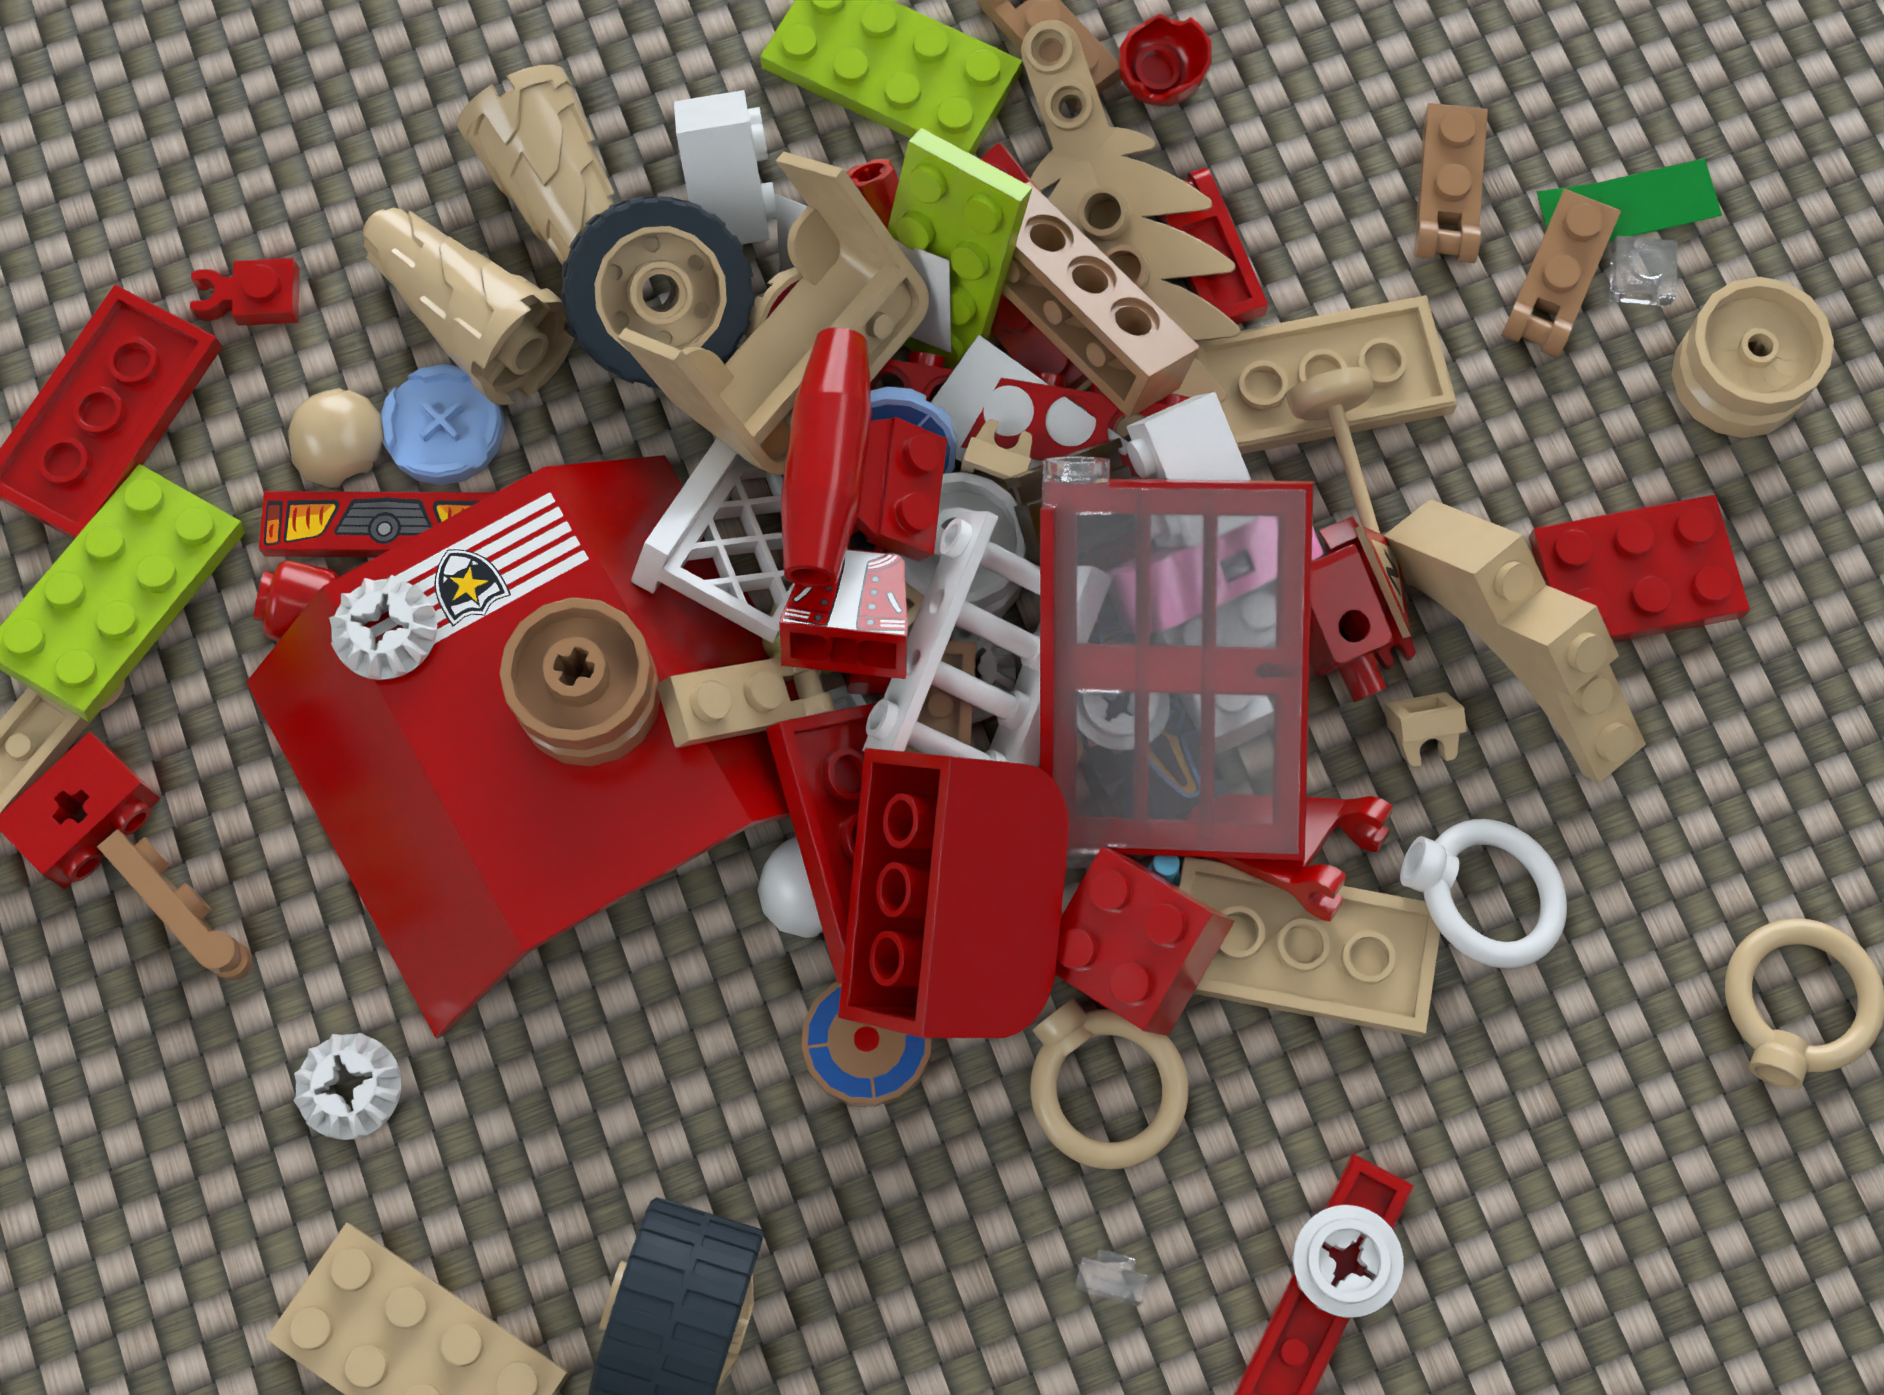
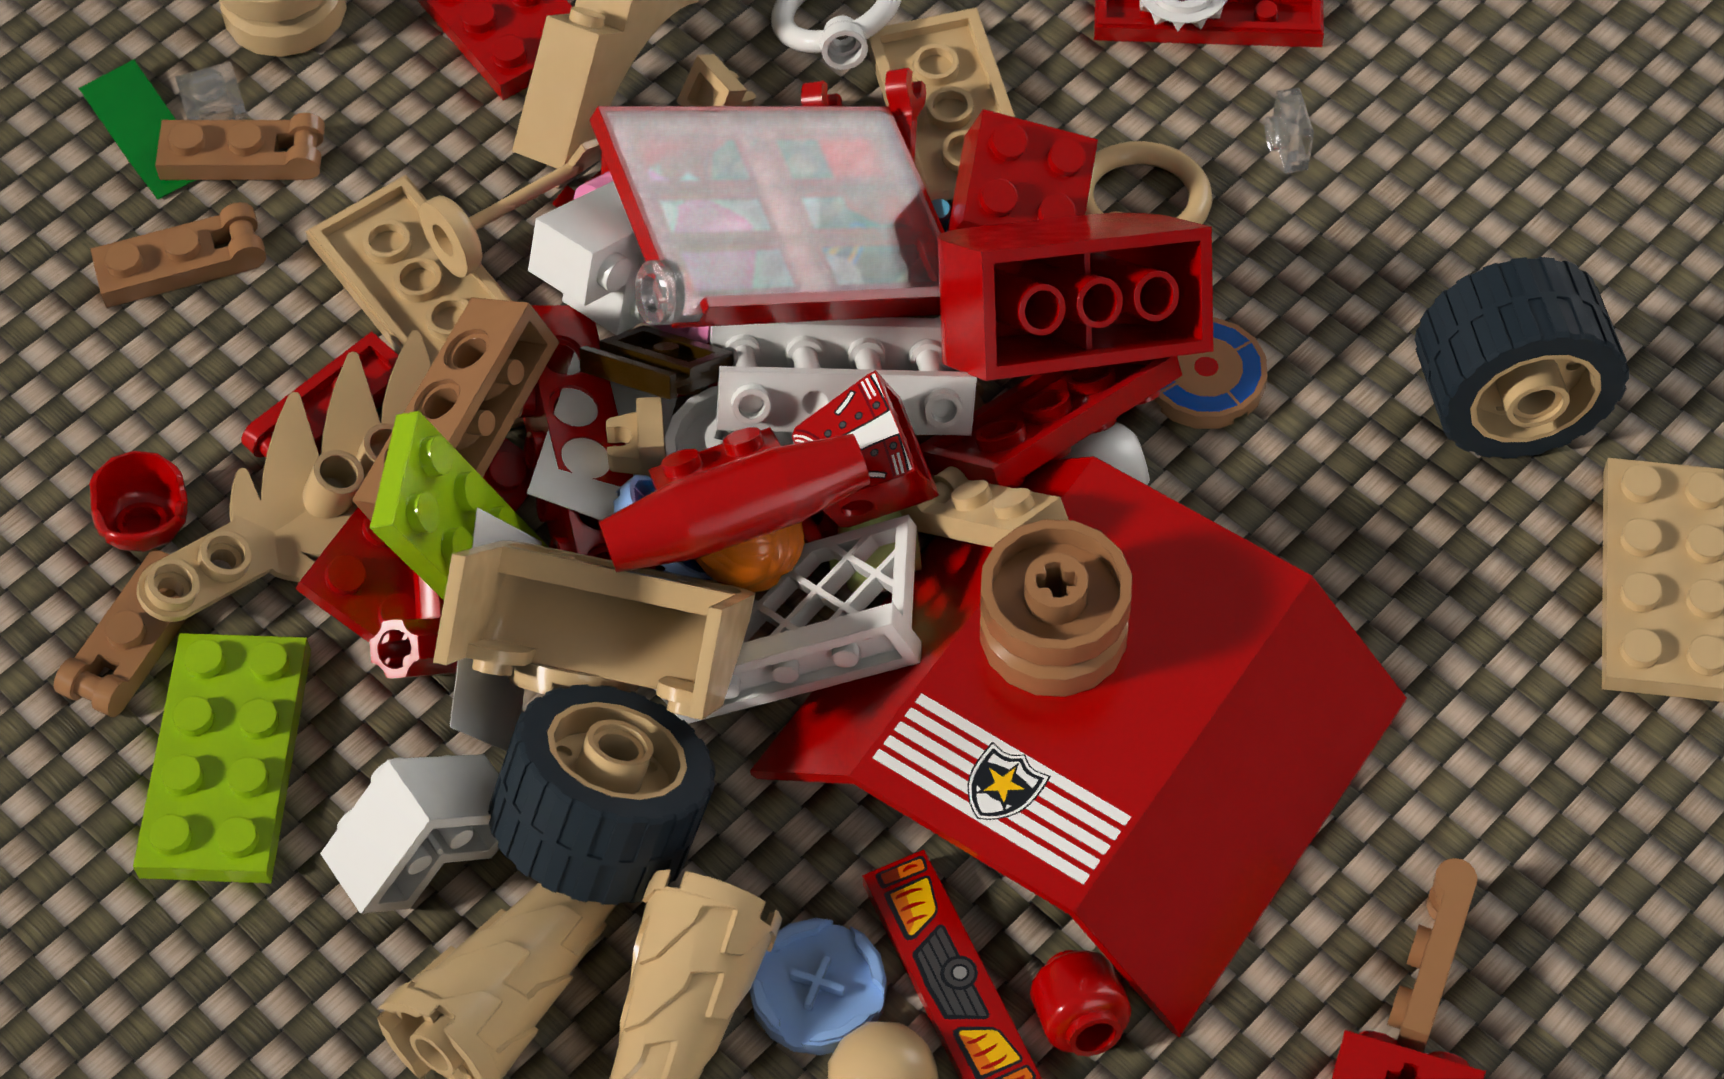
camera: 115 degrees left, 15 degrees down
white gear [293,1033,402,1140] -> none
white gear [329,575,437,680] -> none

